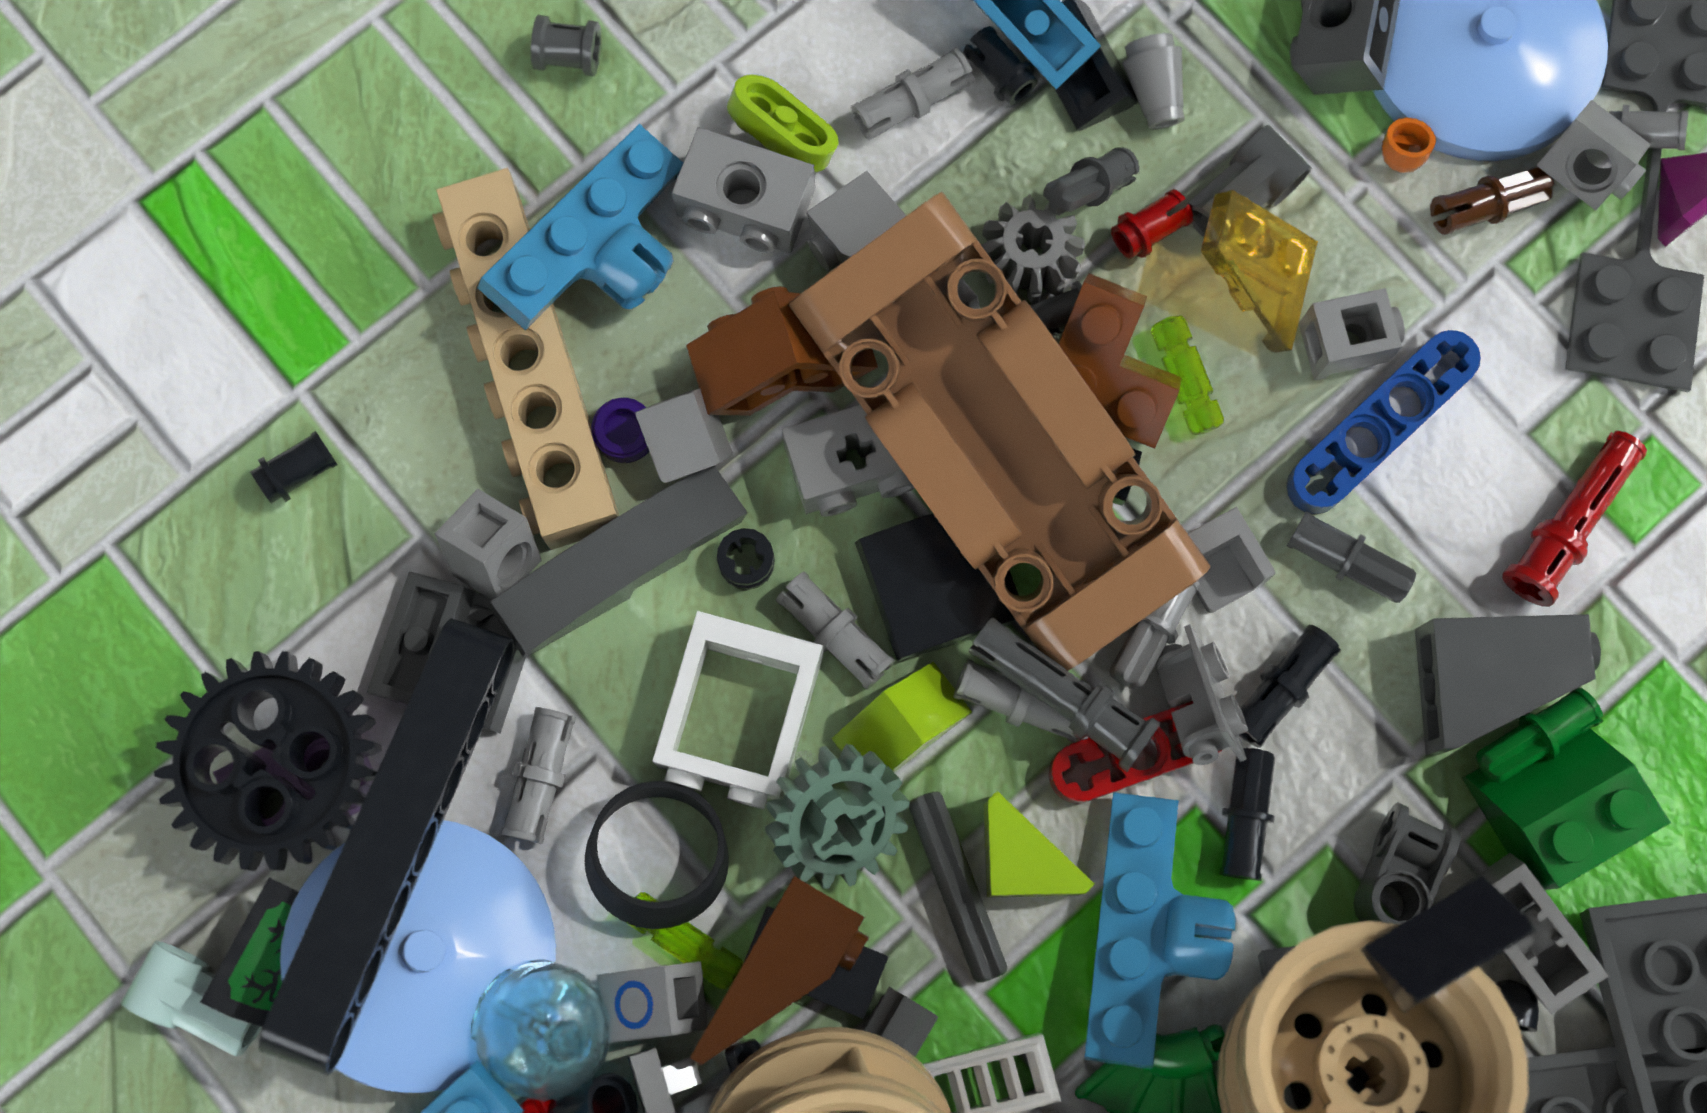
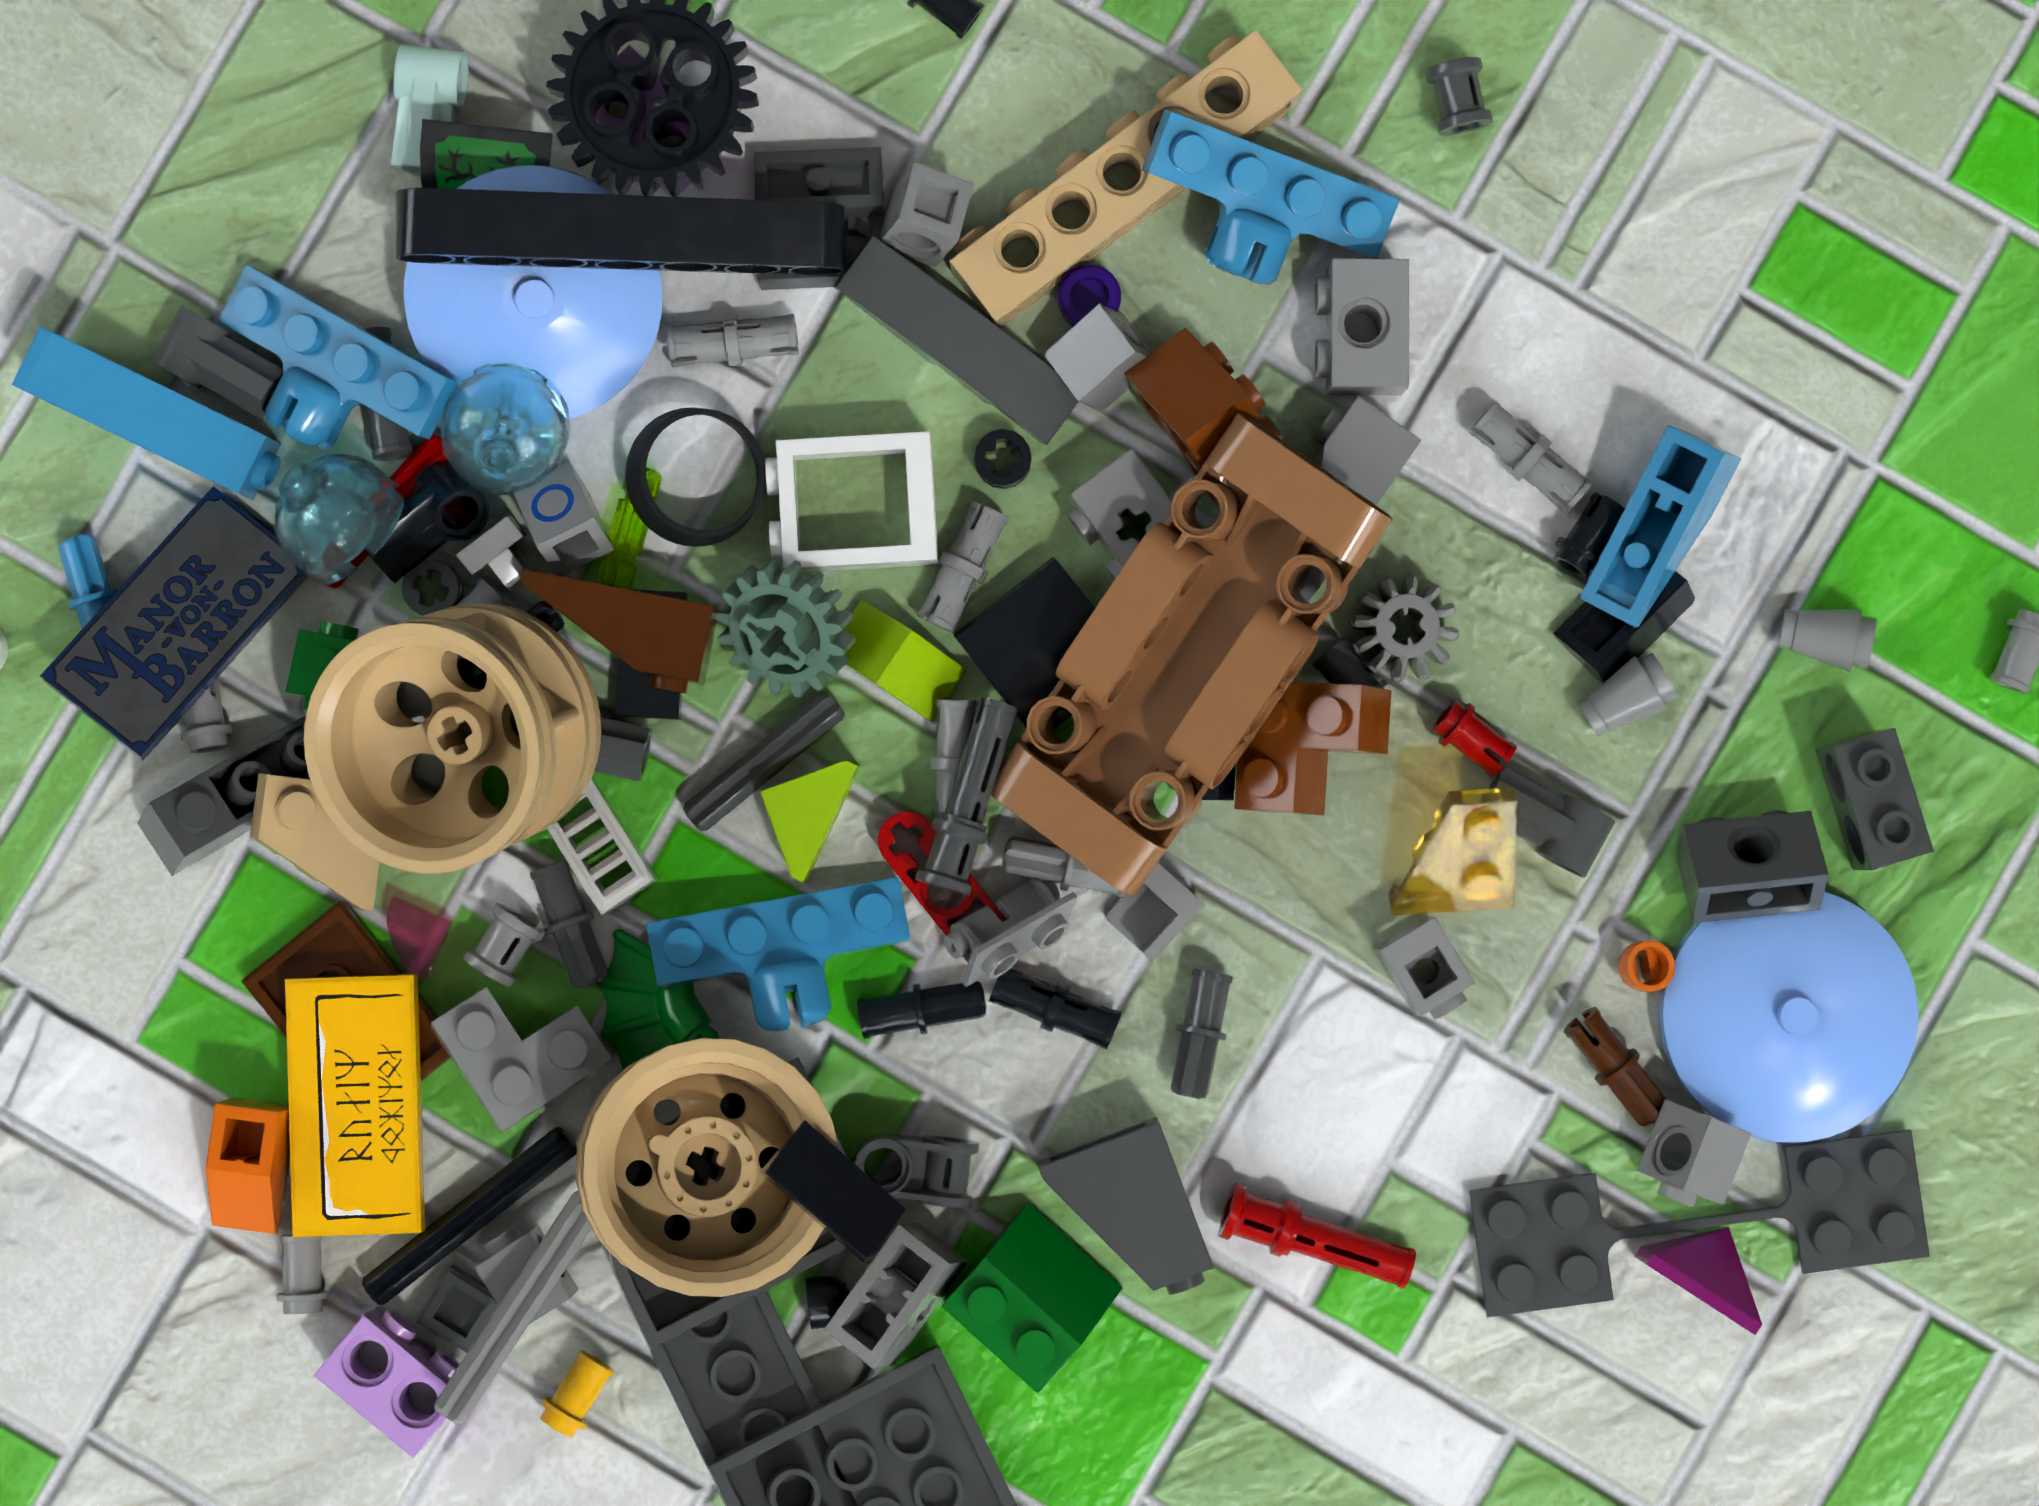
camera: 75 degrees right, 10 degrees up
lime plate [727,75,838,172] -> none
dark grey axle [1043,147,1140,216] -> none
clear neon green axle [1151,315,1224,435] -> none
blue beam [1286,330,1481,514] -> none
green axle [1475,687,1603,783] -> none
light grey pin [1609,105,1688,150] -> none

